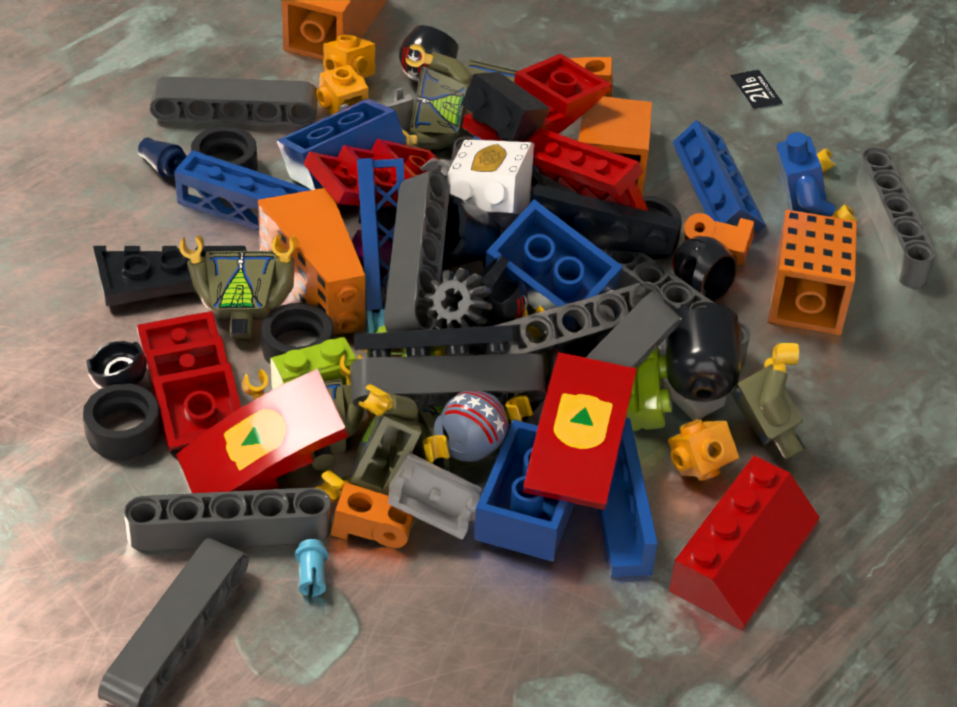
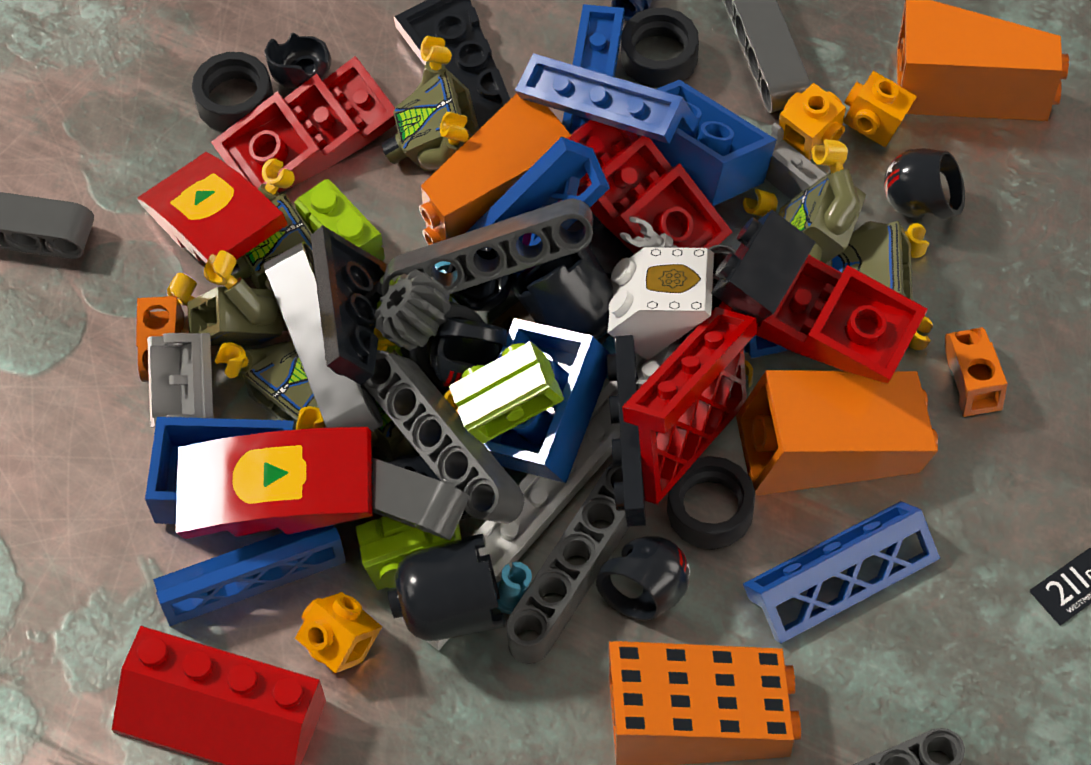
camera: 80 degrees right, 15 degrees up
dark grey beam [124,488,331,551] -> none
black tyre [261,303,334,365] -> none
medium azure pin [295,539,328,596] -> none
sand blue helmet [434,390,508,462] -> none
orange leg [684,213,754,266] -> none
olive torso [731,343,806,460] -> none
blue torso [776,132,857,221] -> none
none -> brick [449,341,564,444]
none -> fence [515,53,698,144]

